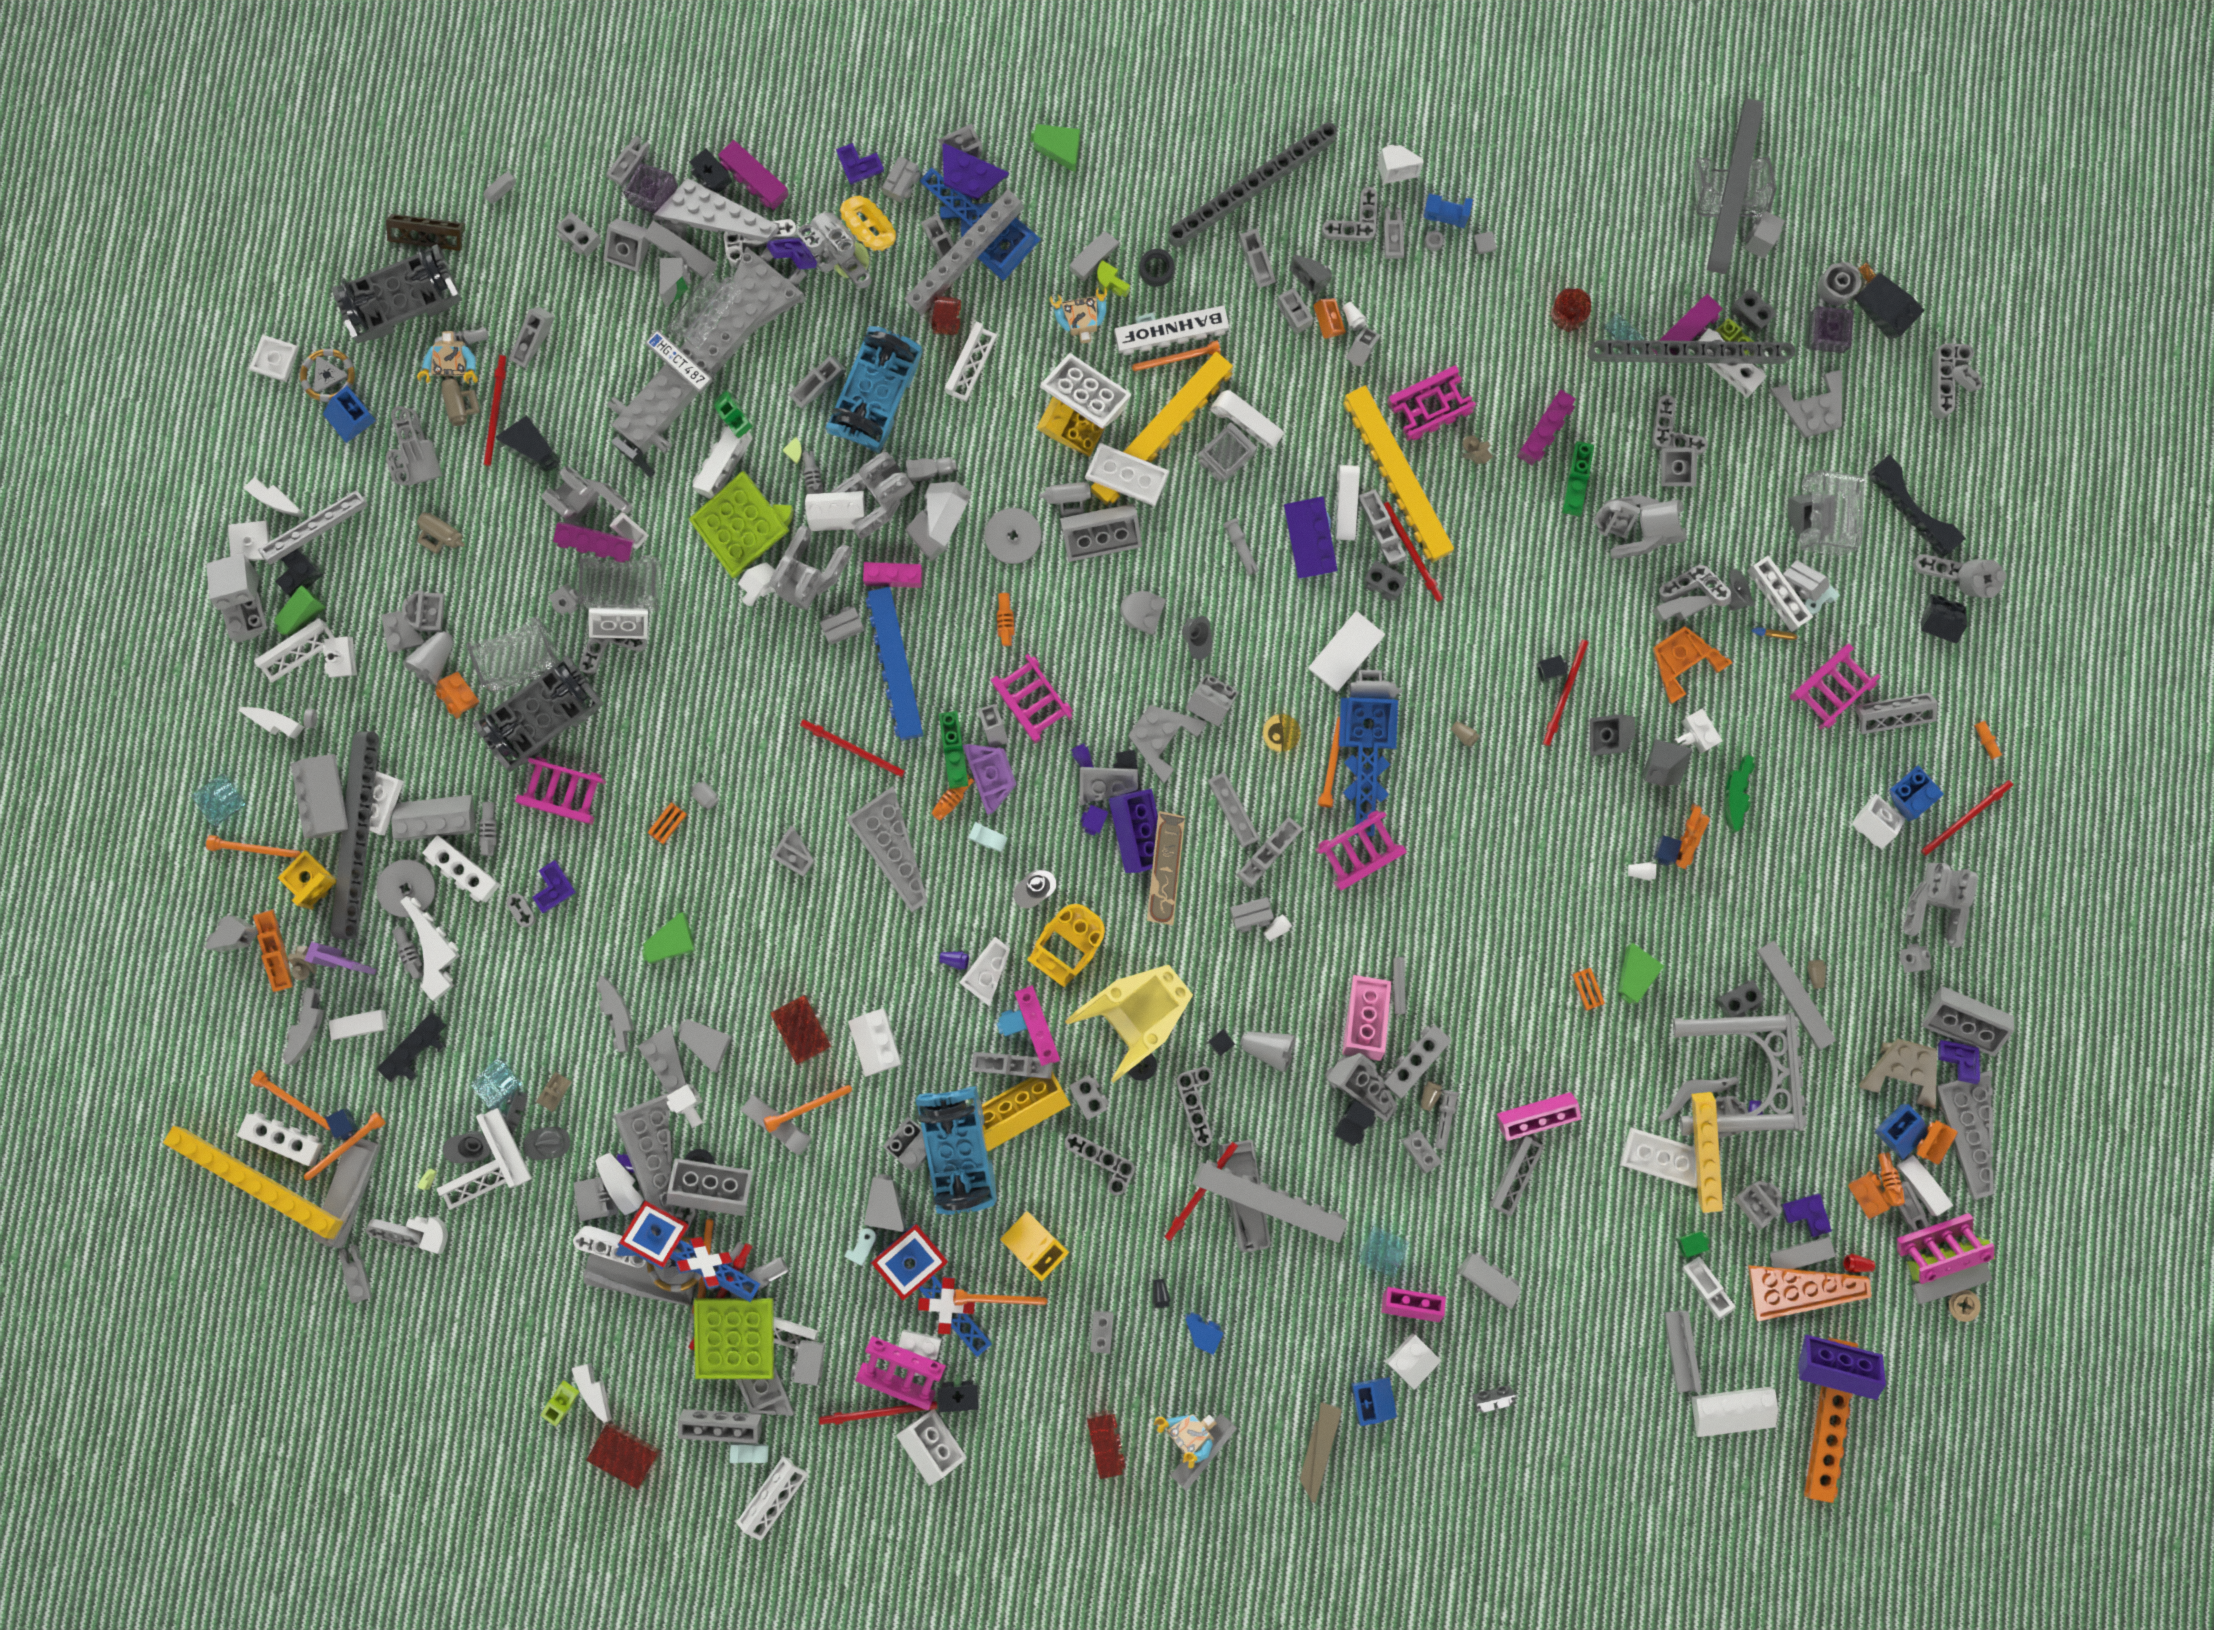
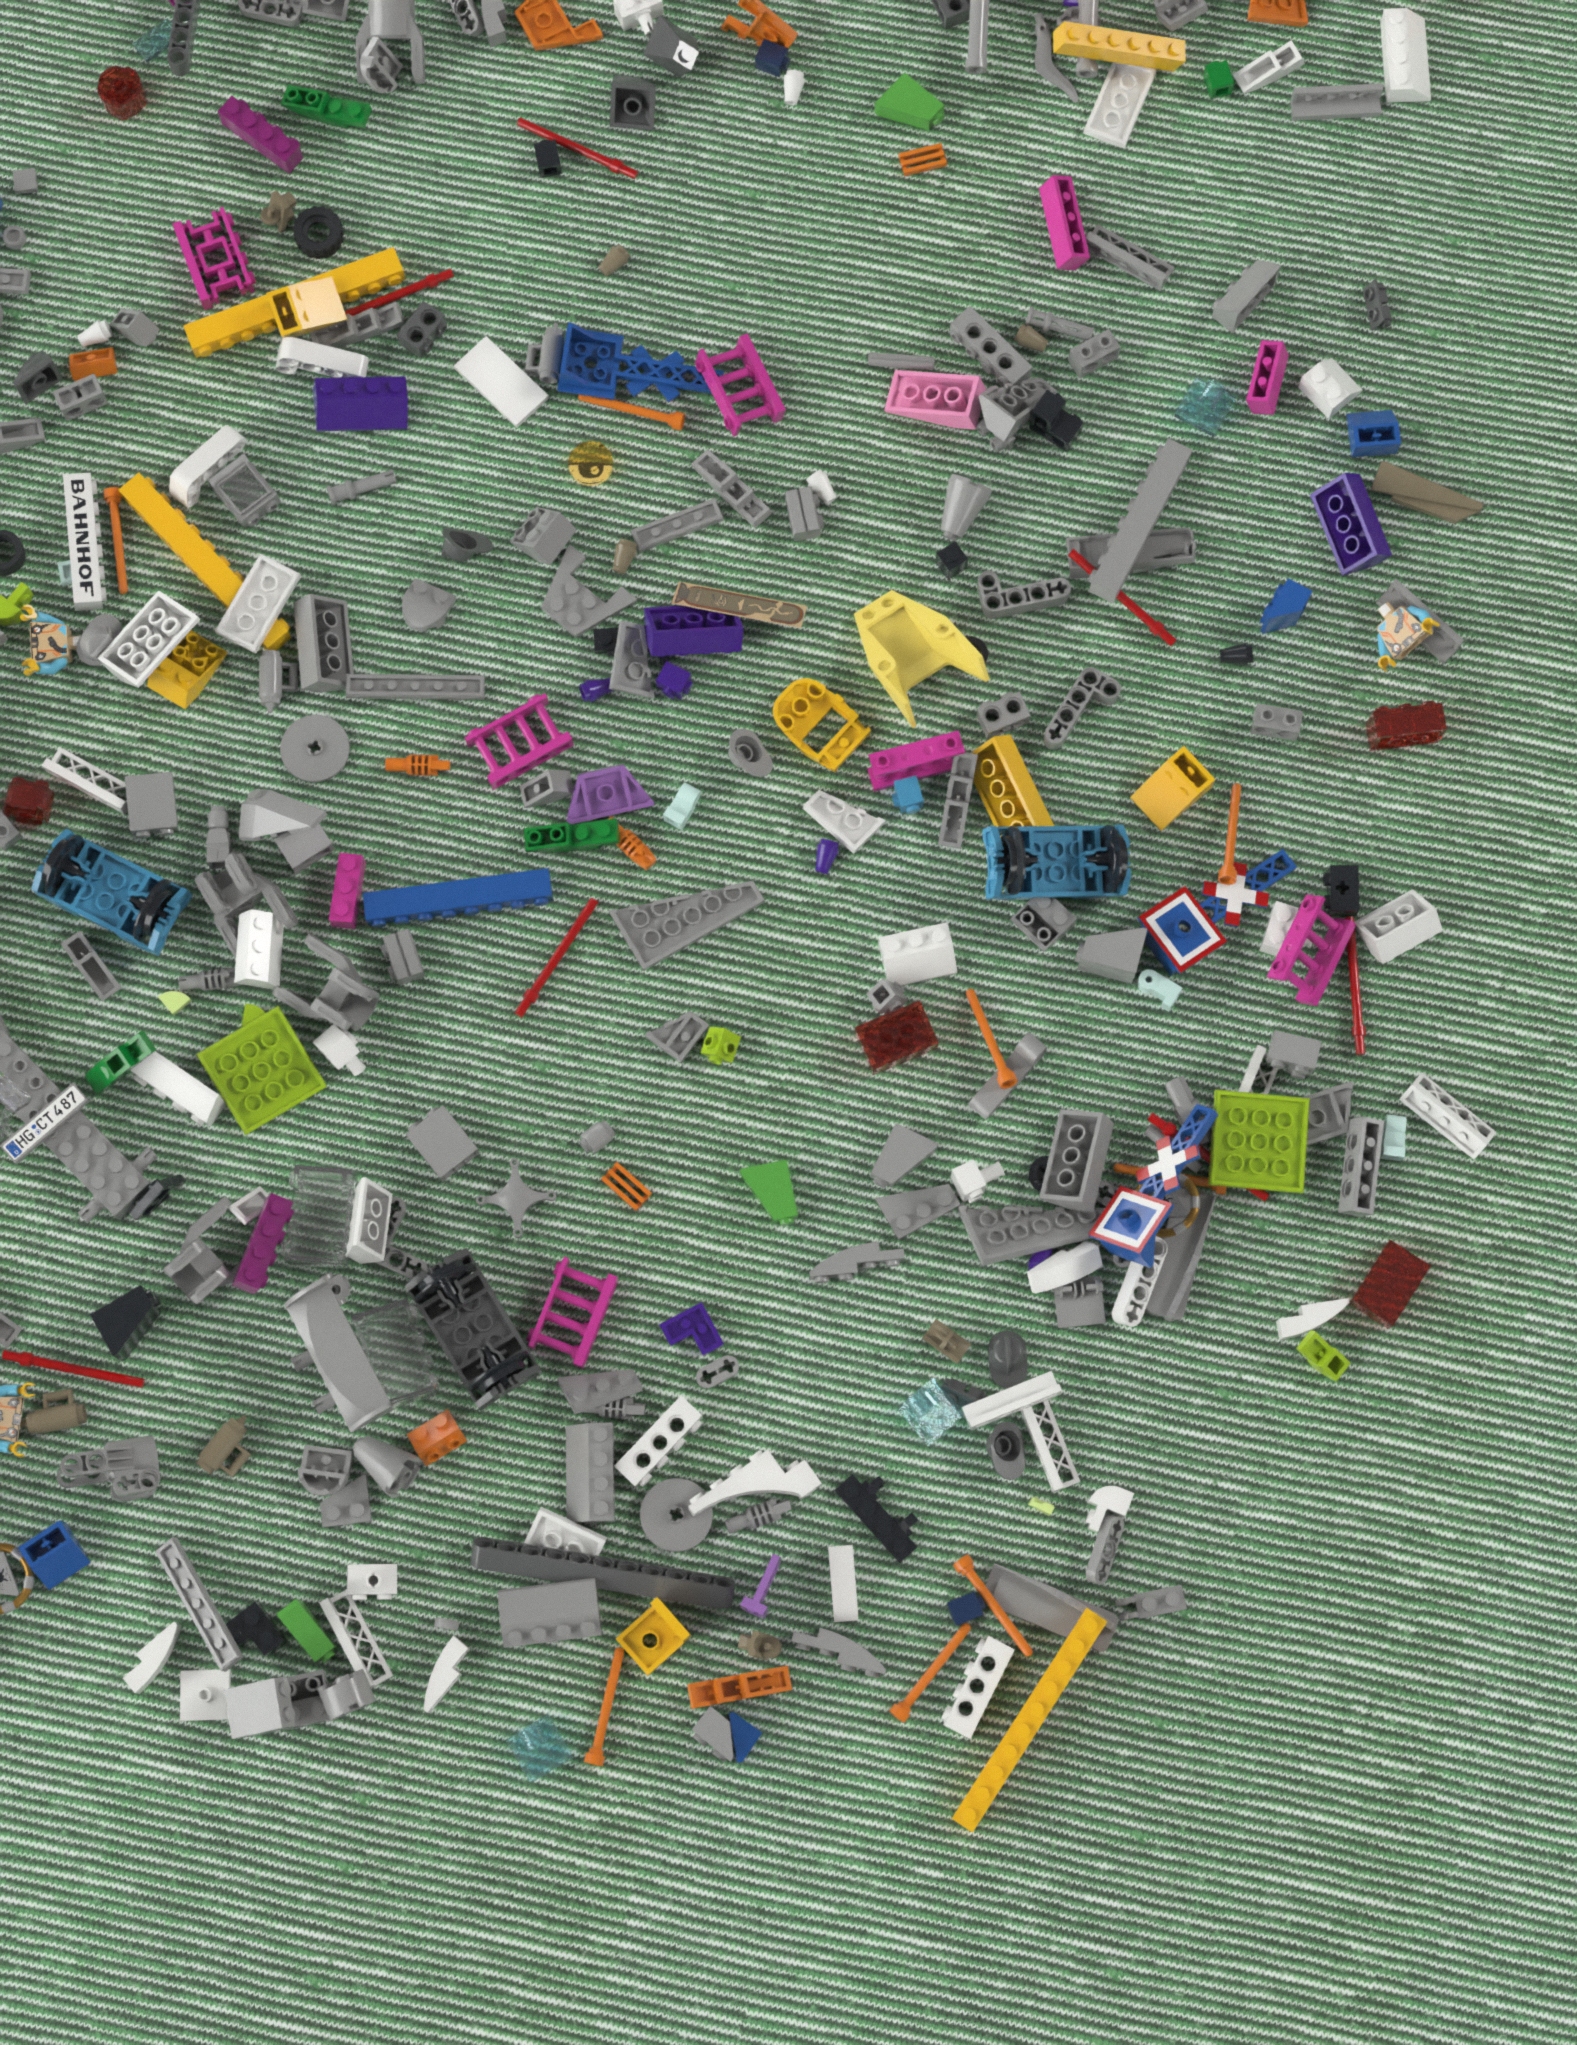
camera: 80 degrees left, 5 degrees down
none -> light grey piece [76,614,123,666]
none -> light grey brick [125,772,179,838]
none -> yellow slope [266,277,347,339]
none -> light grey piece [284,1278,394,1433]
none -> black tyre [293,206,344,259]
none -> light grey brick [317,1669,375,1721]
none -> light grey tile [345,674,485,700]
none -> light grey brick [405,1105,480,1182]
none -> light grey piece [476,1158,557,1239]
none -> light grey wing [557,1369,643,1414]
none -> dark tan cone [612,539,637,575]
none -> lime brick [701,1027,741,1065]
none -> blue slope [729,1712,762,1763]
none -> light grey brick [866,978,908,1016]
none -> dark purple slope [1310,473,1392,576]

